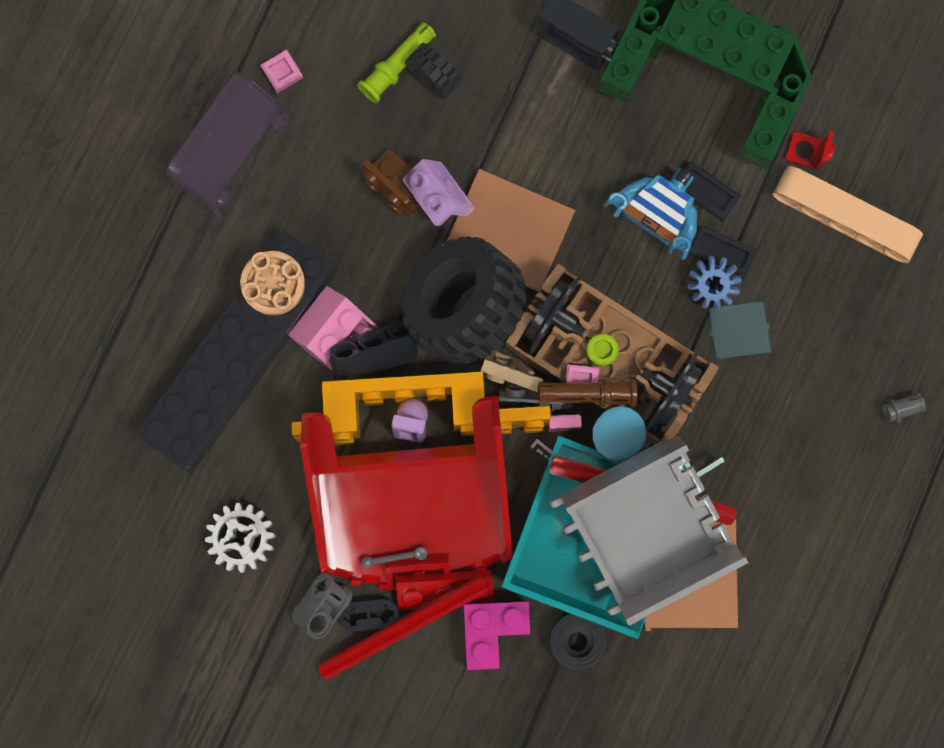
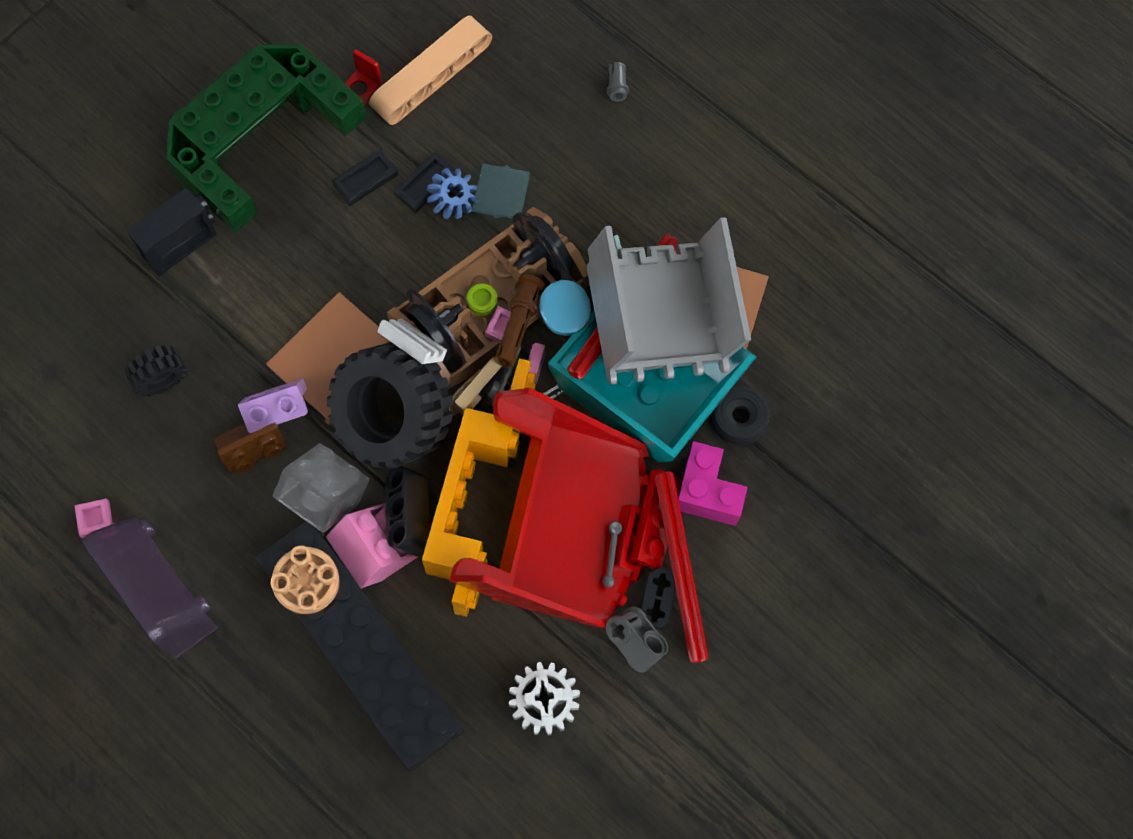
camera: 75 degrees left, 10 degrees down
lime pin [357,22,436,104] -> none
lavender tile [392,399,428,443] -> none
torso [604,168,697,260] -> none
none -> clear brick [272,443,370,533]
none -> white tile [377,319,447,364]

